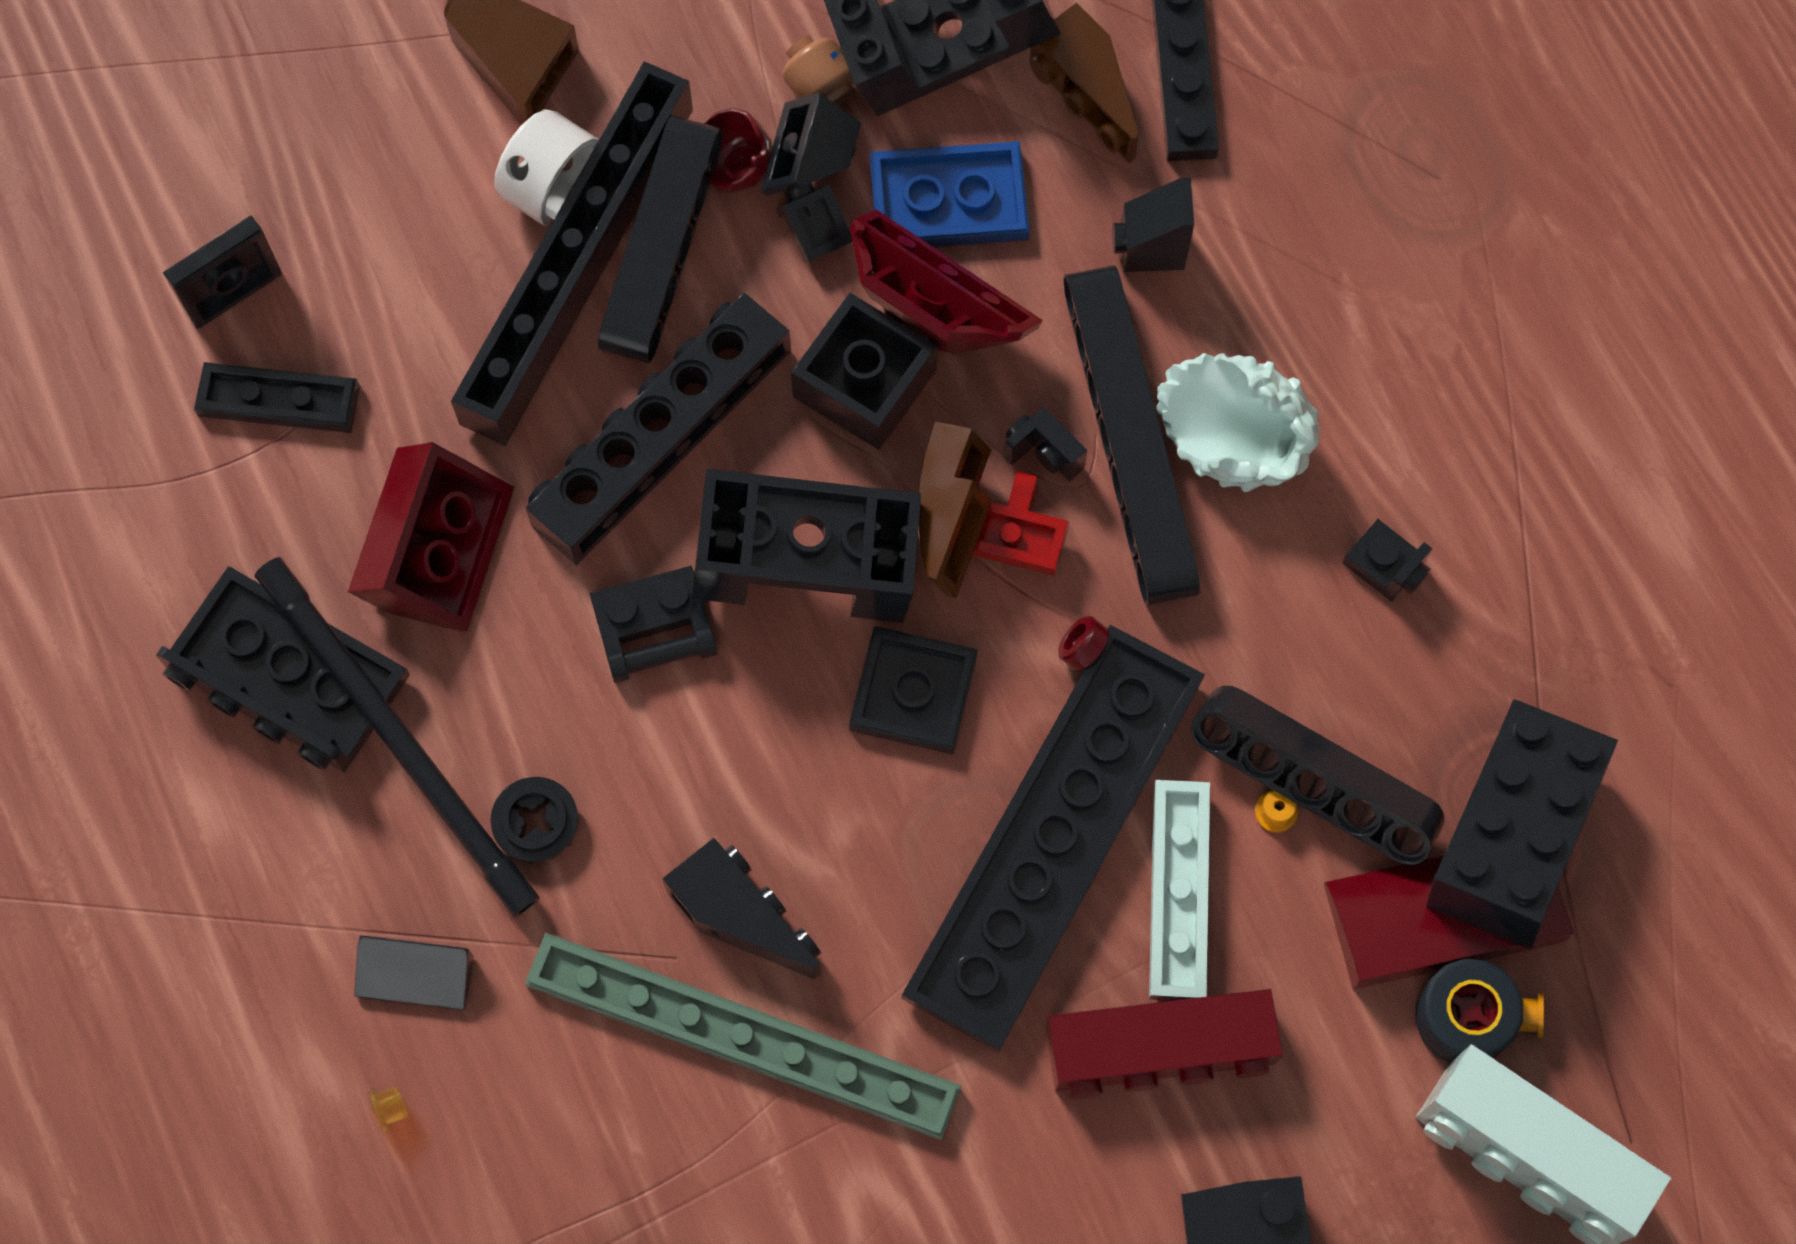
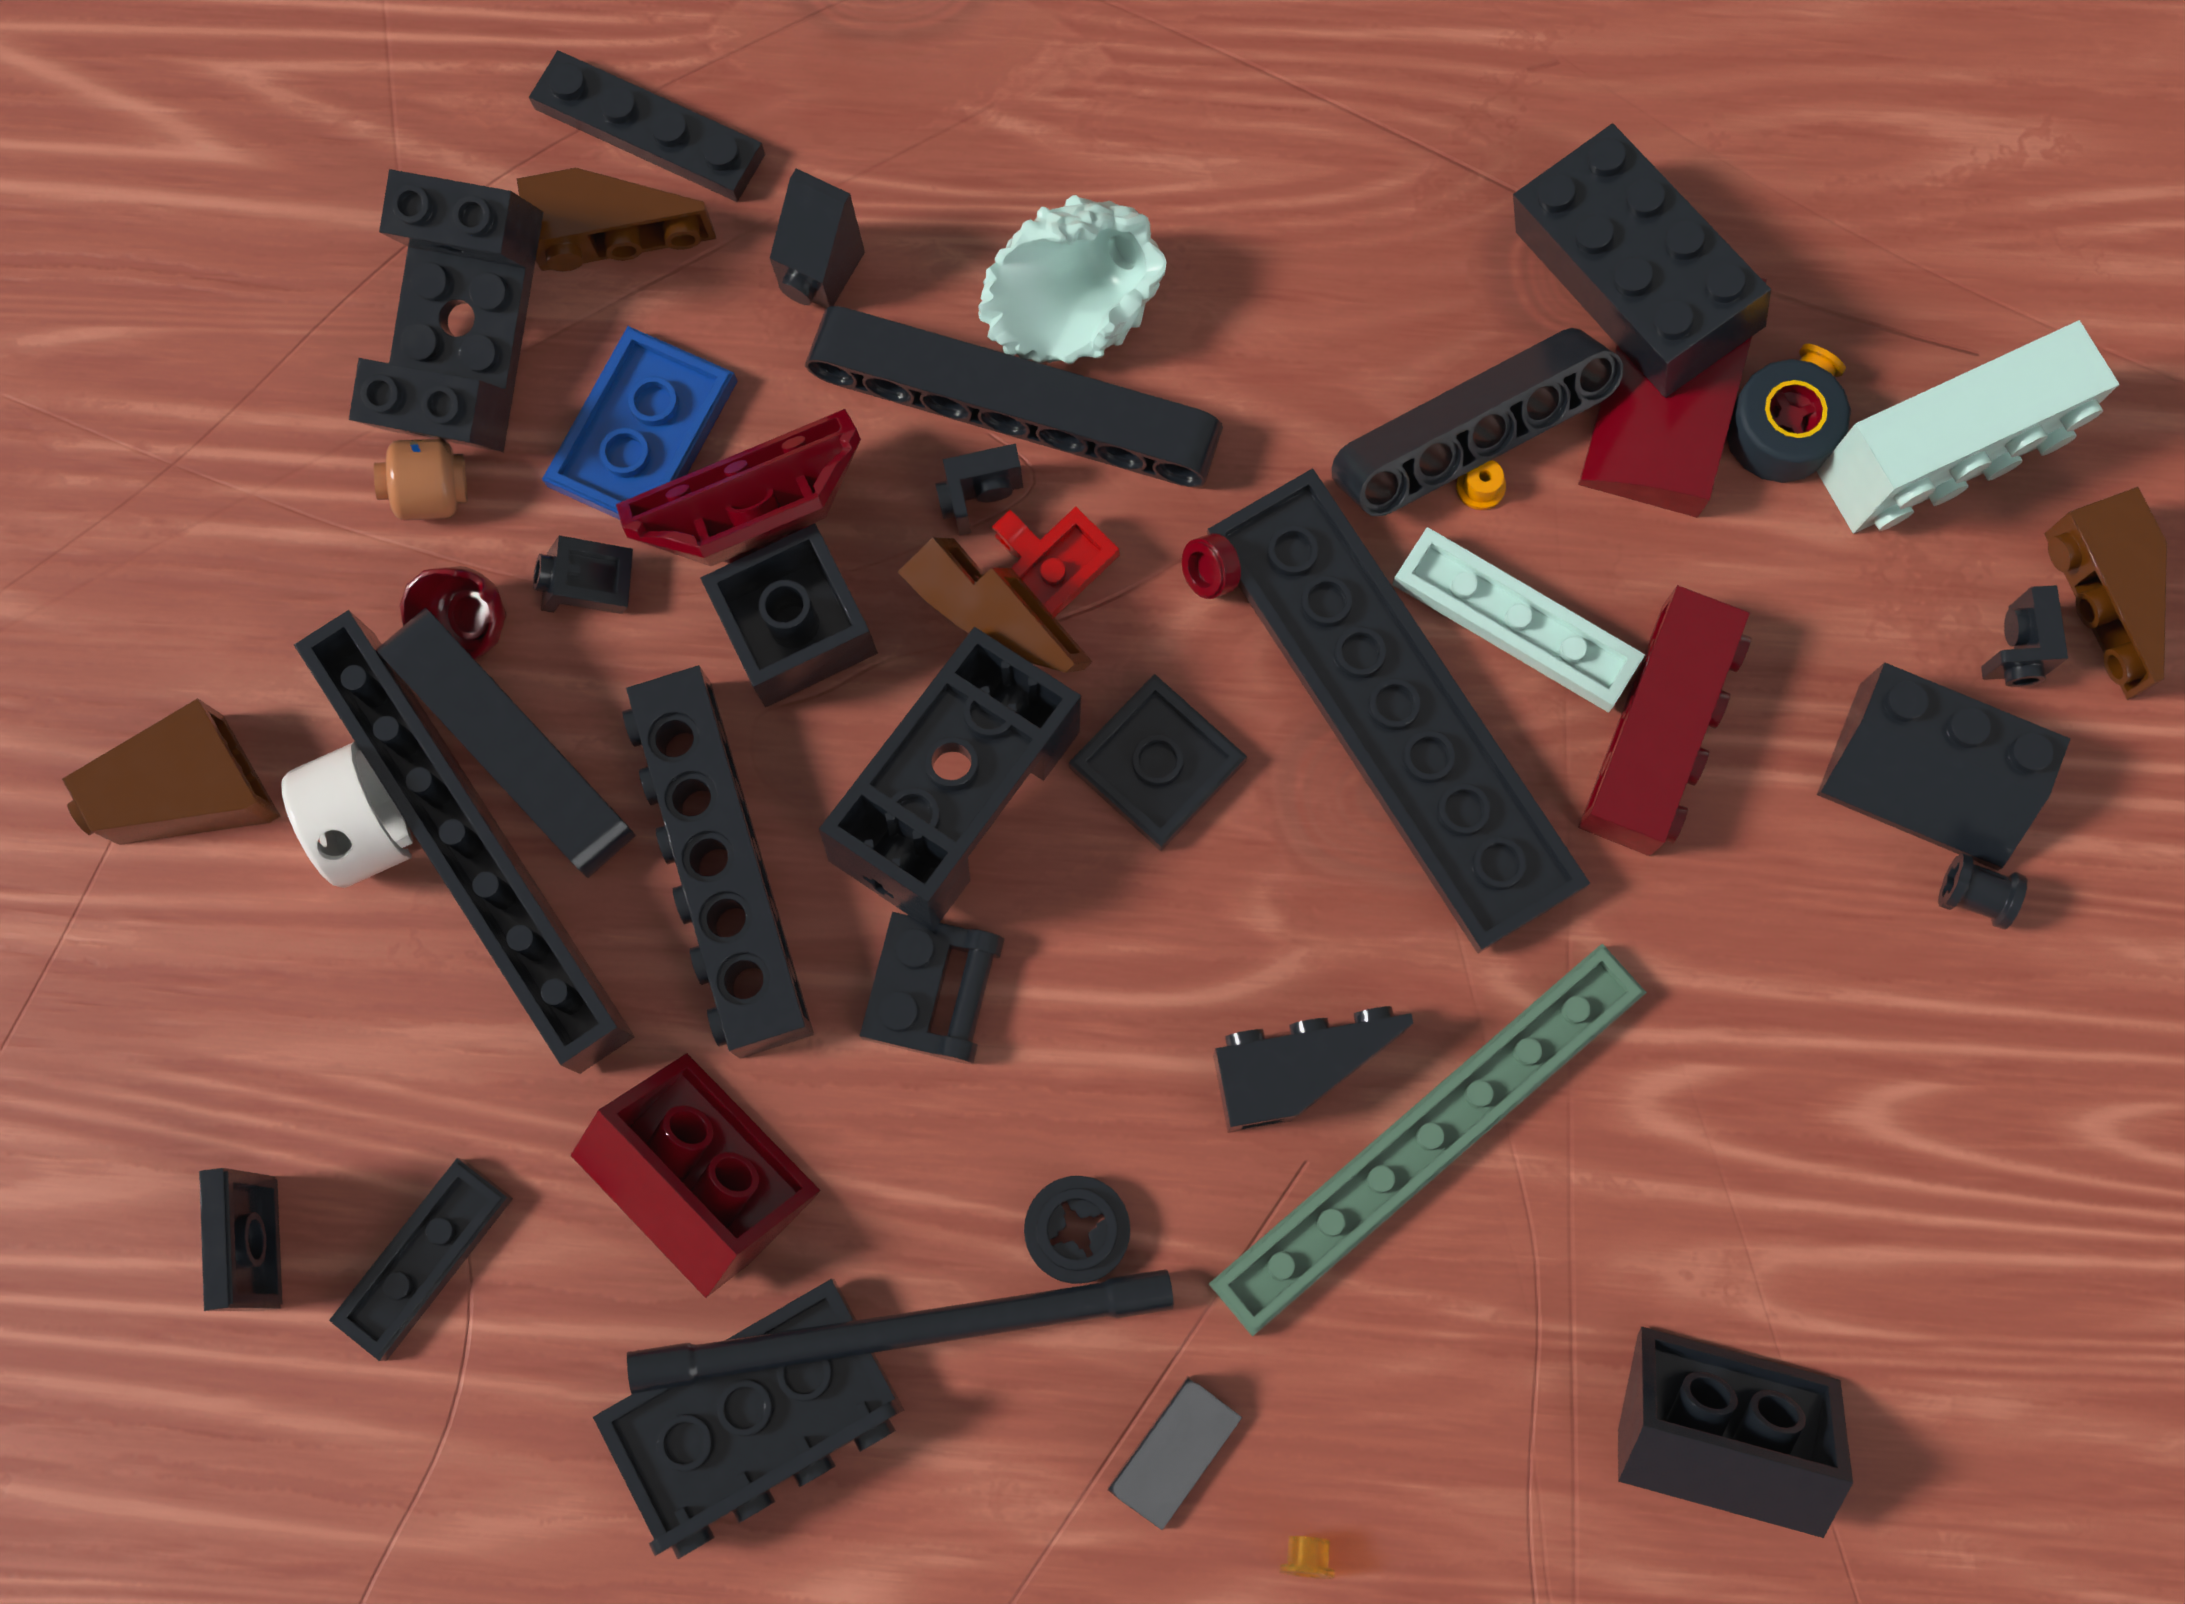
camera: 55 degrees left, 5 degrees up
black slope [760,93,861,196] -> none
black bracket [1342,519,1433,602] -> none

